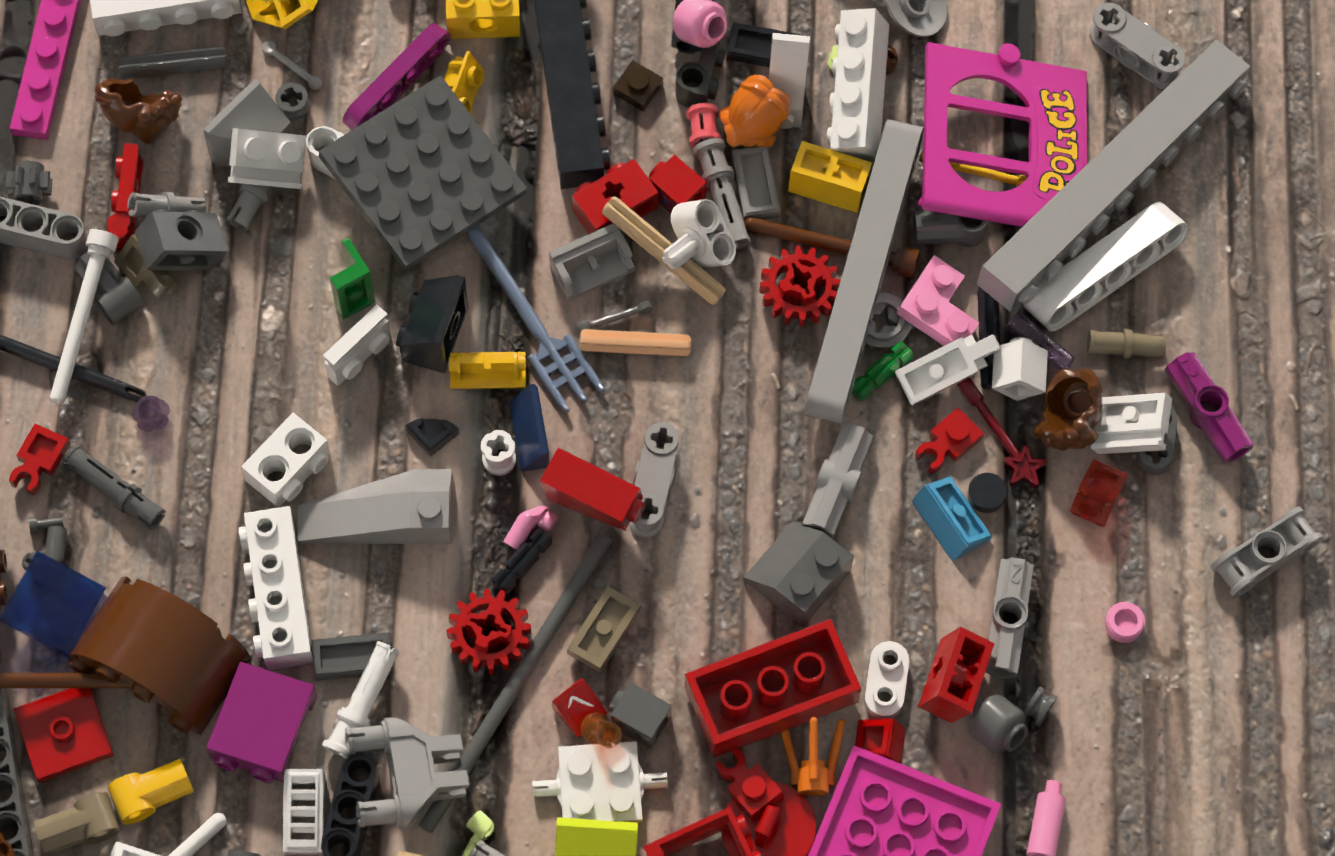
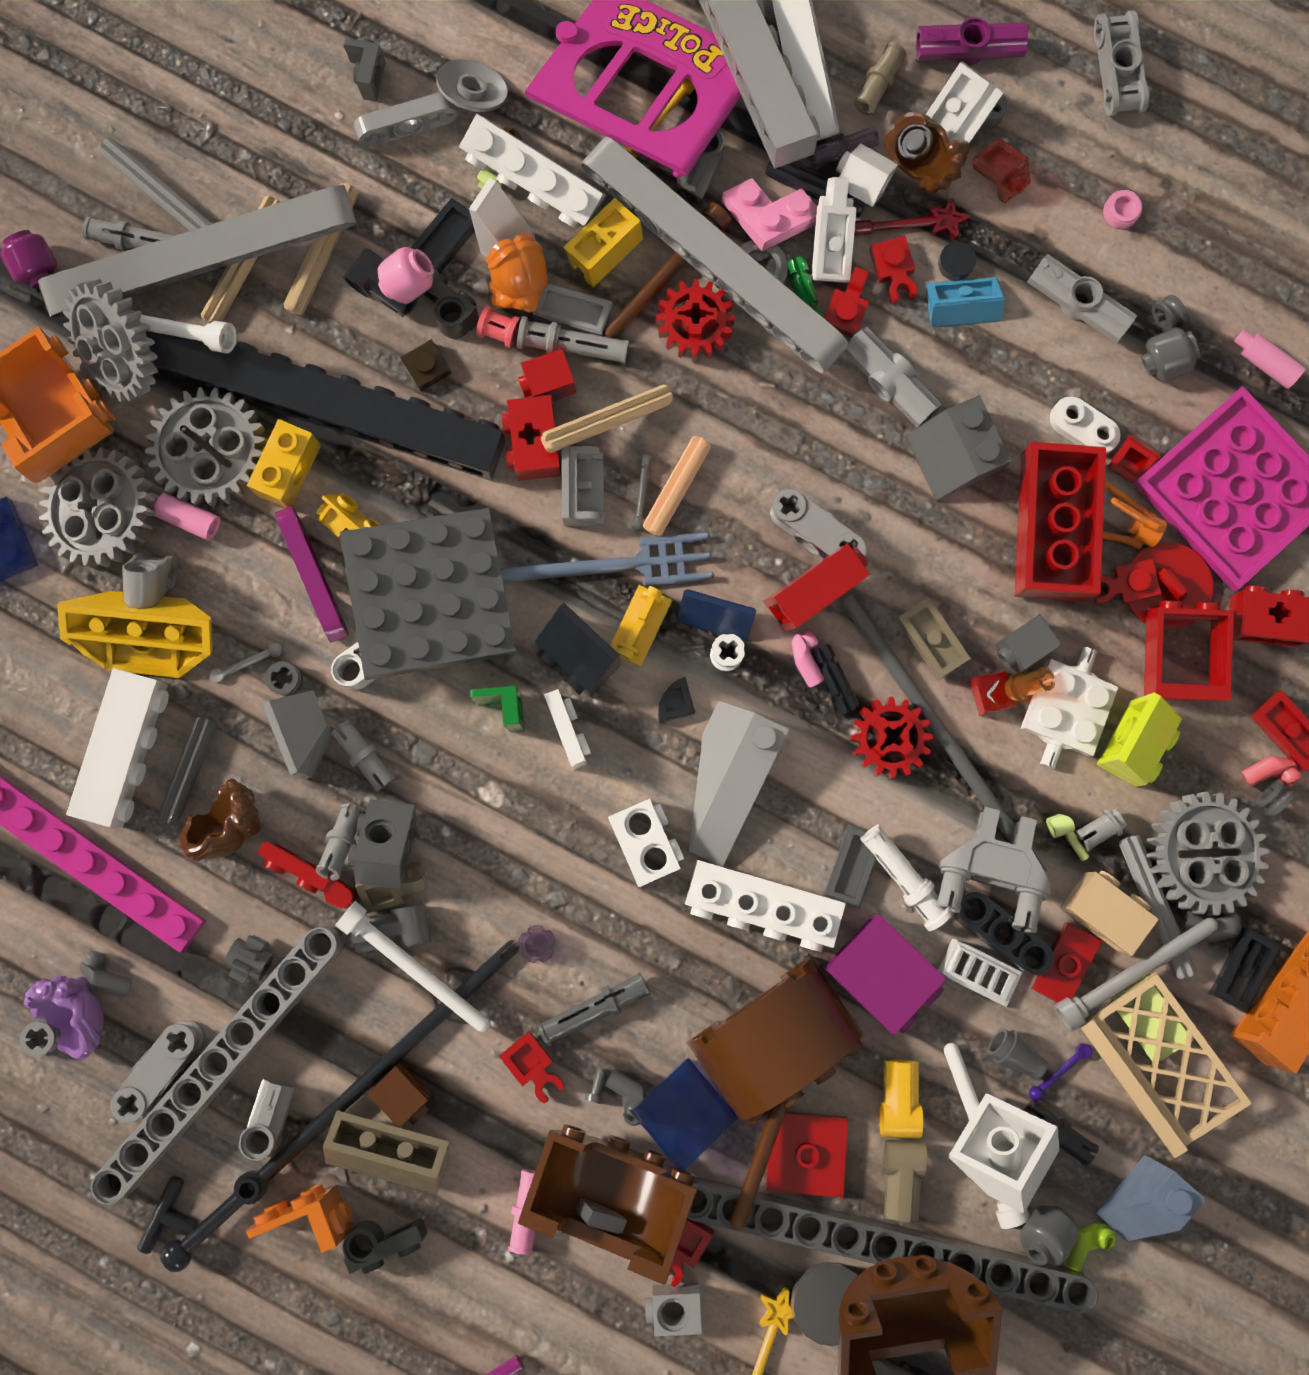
camera: 65 degrees left, 15 degrees up
white plate [228,128,306,189] -> none
white beam [662,199,736,269] -> none
red brick [918,627,995,724] -> none
none -> red plate [824,267,869,337]

